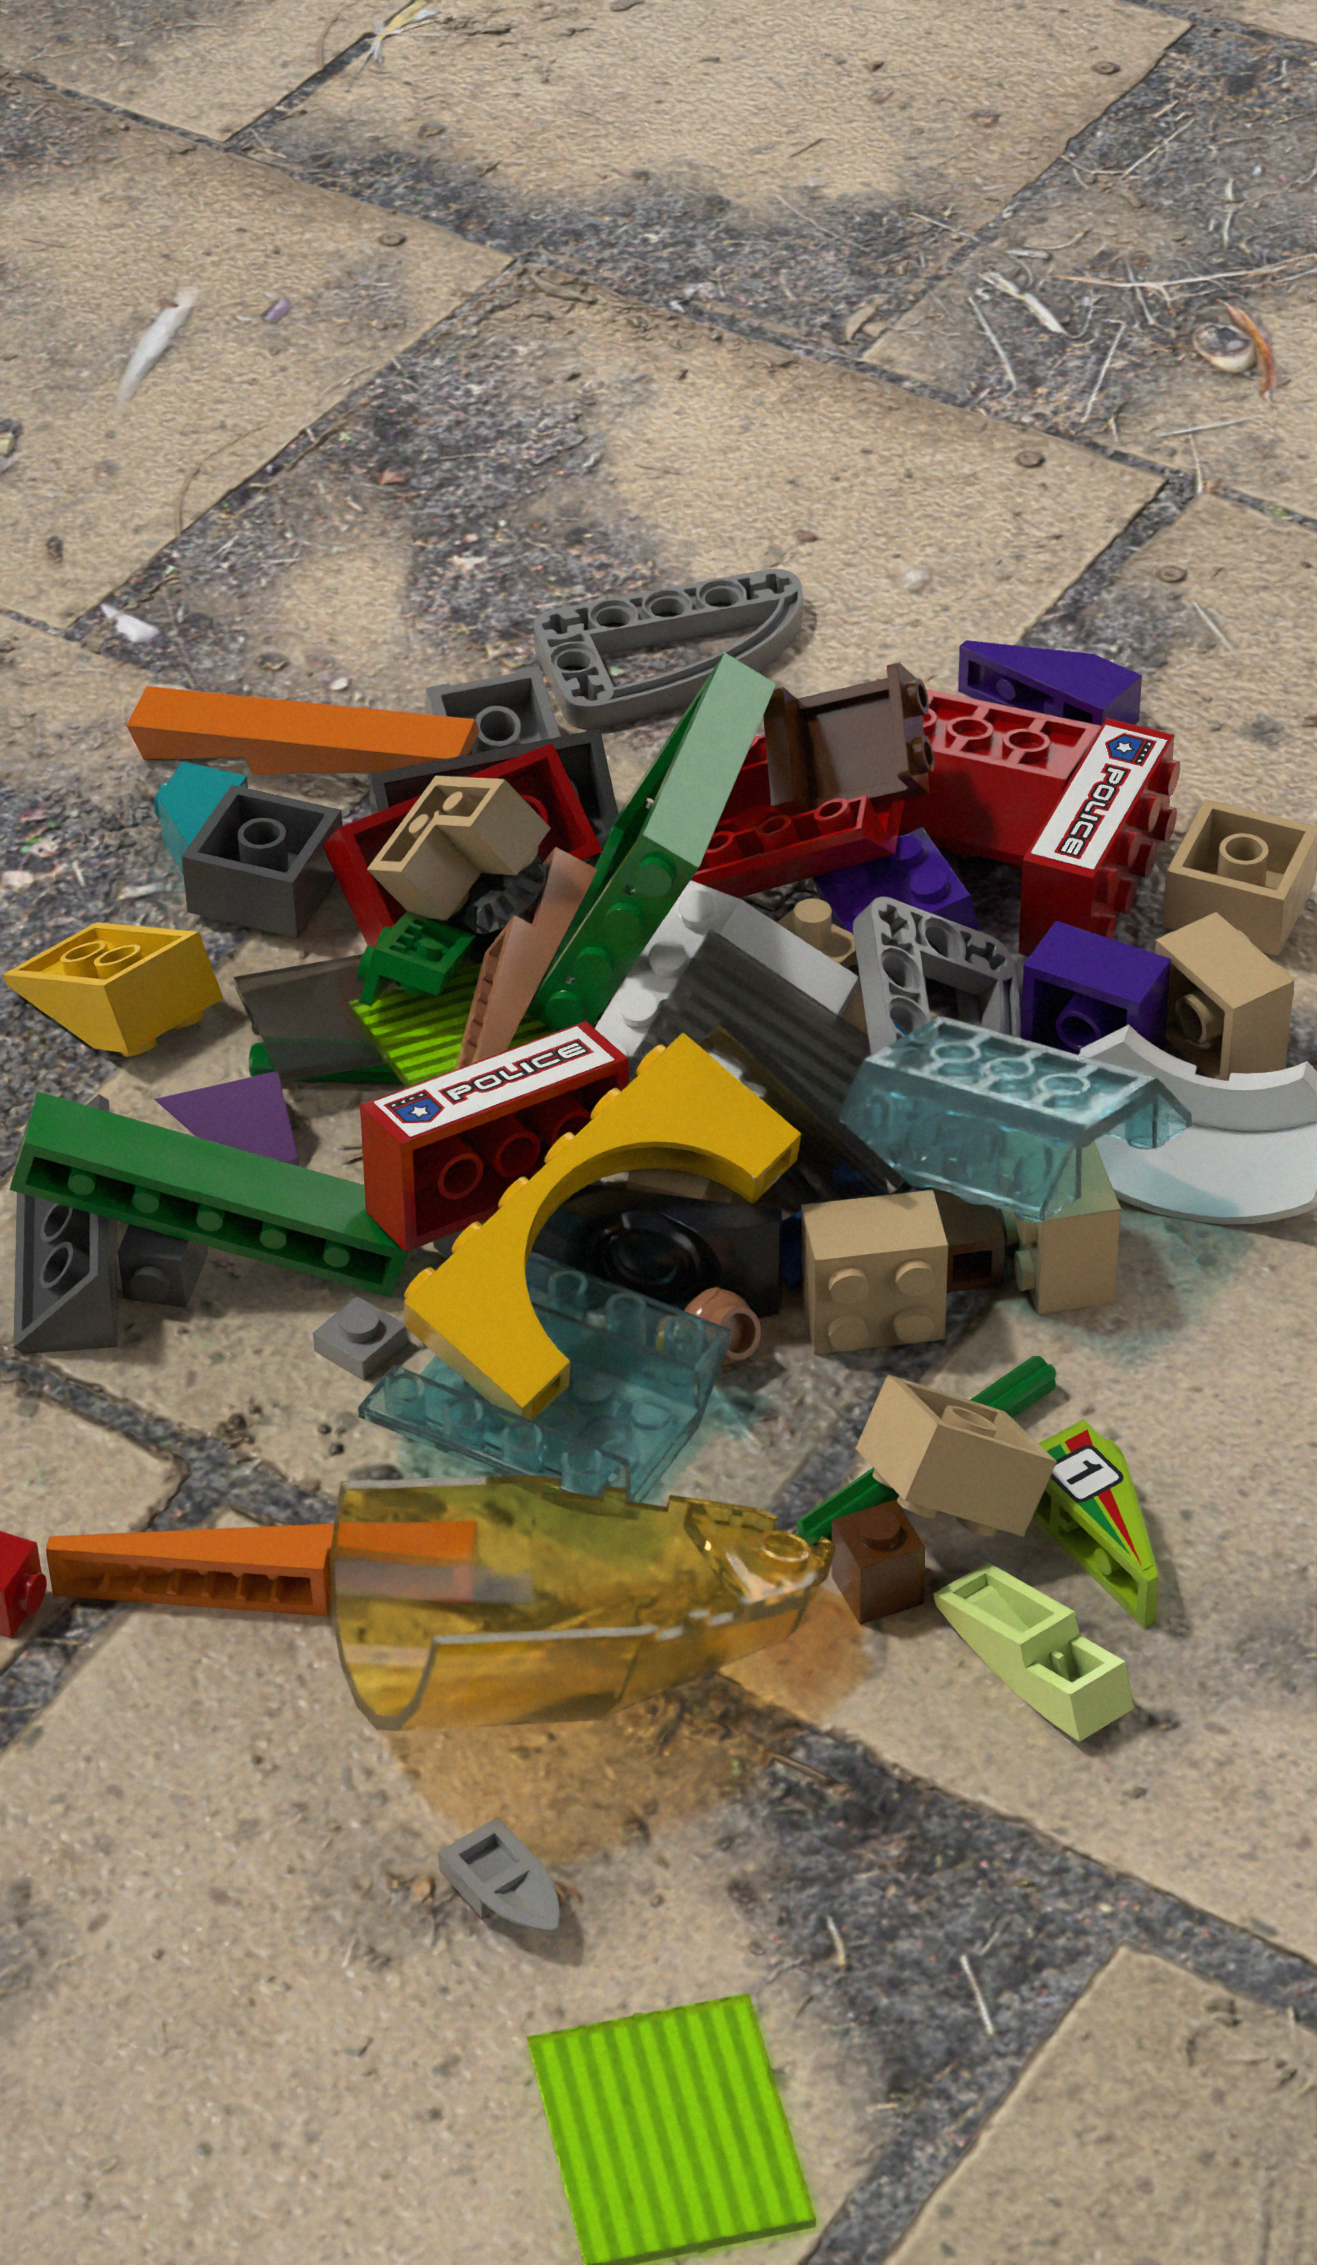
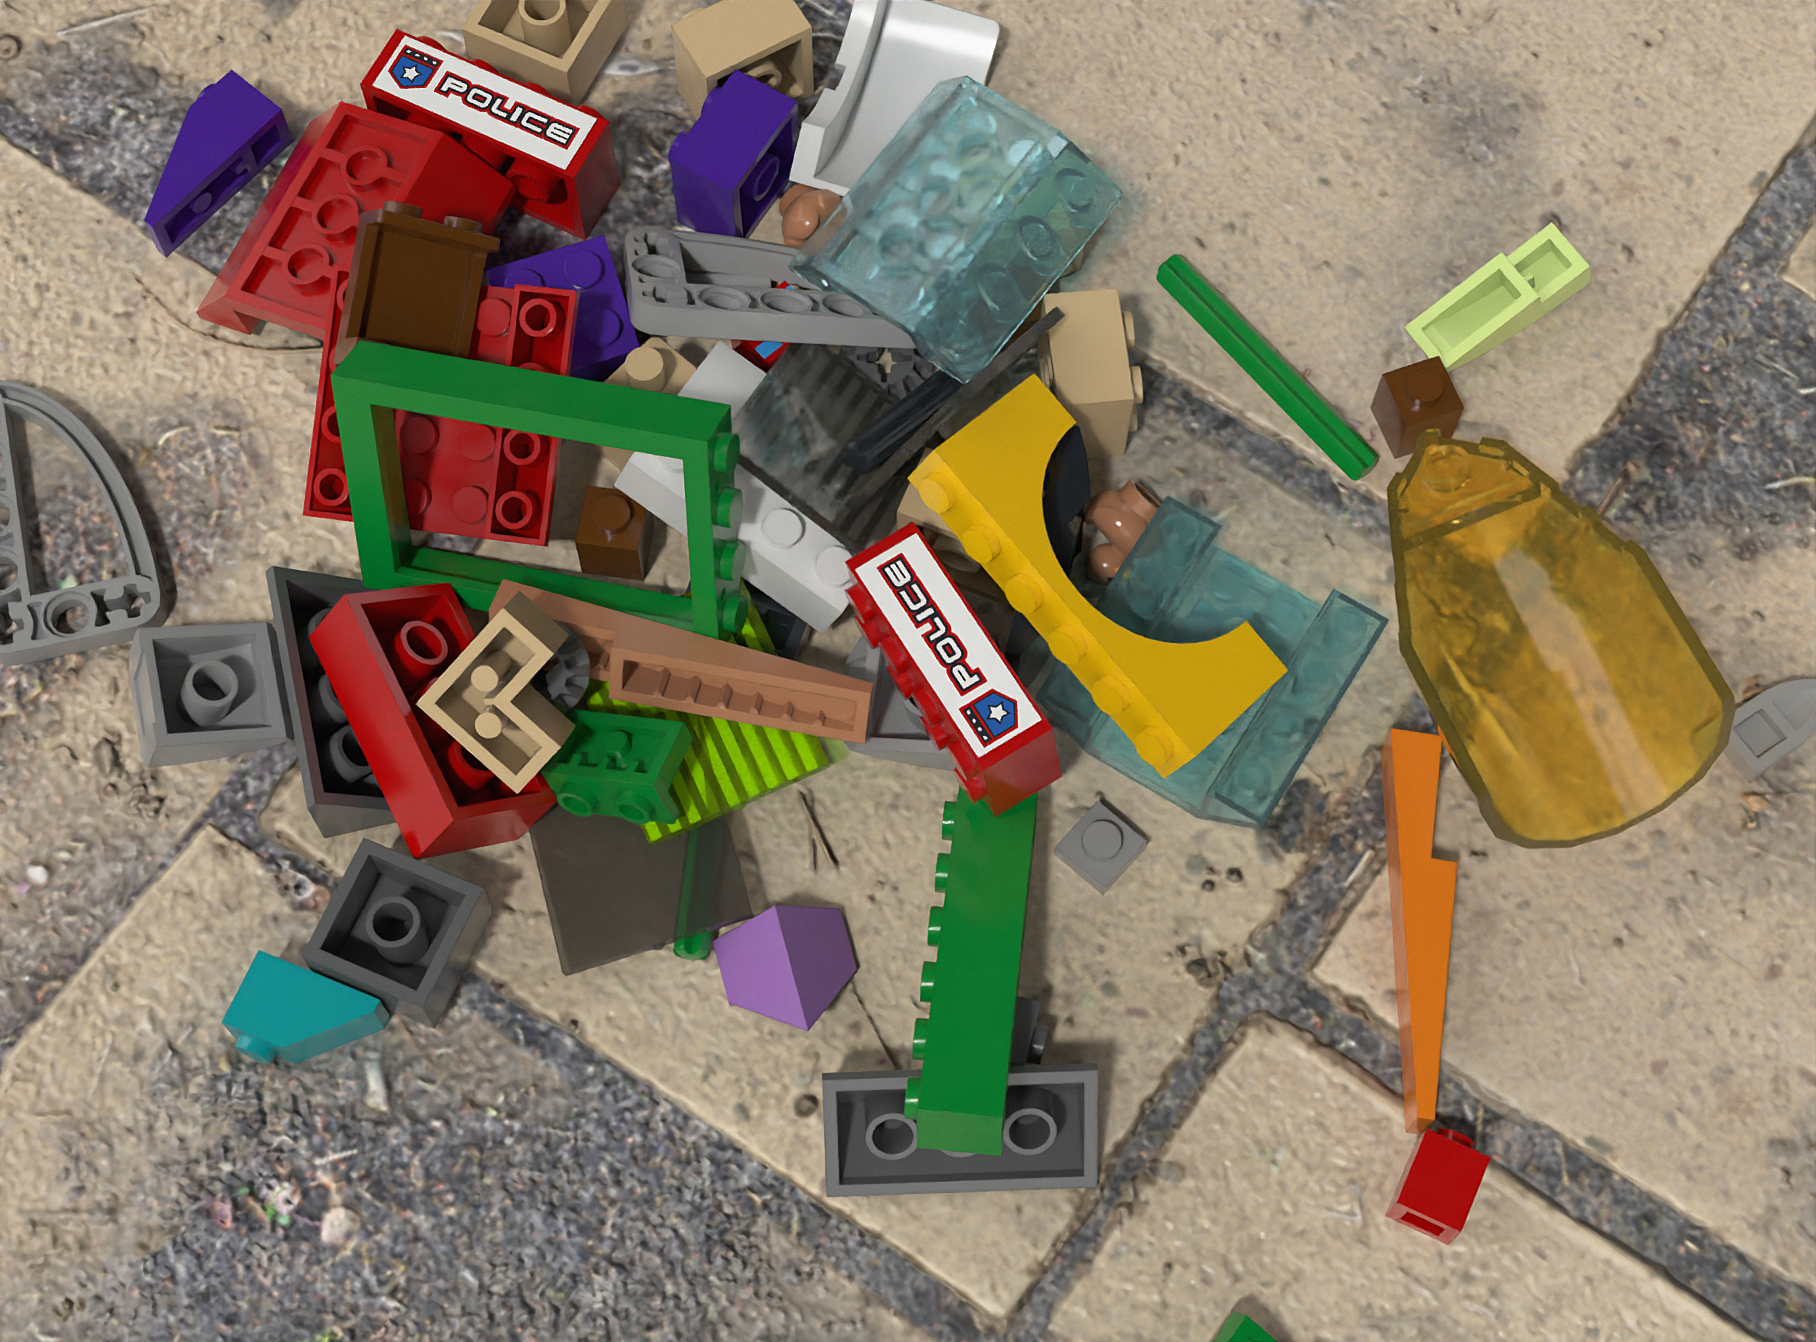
camera: 90 degrees left, 25 degrees up
yellow slope [2,922,224,1057] -> none
orange slope [126,686,480,774] -> none
tan brick [855,1375,1057,1537] -> none
lime slope [1032,1419,1160,1628] -> none

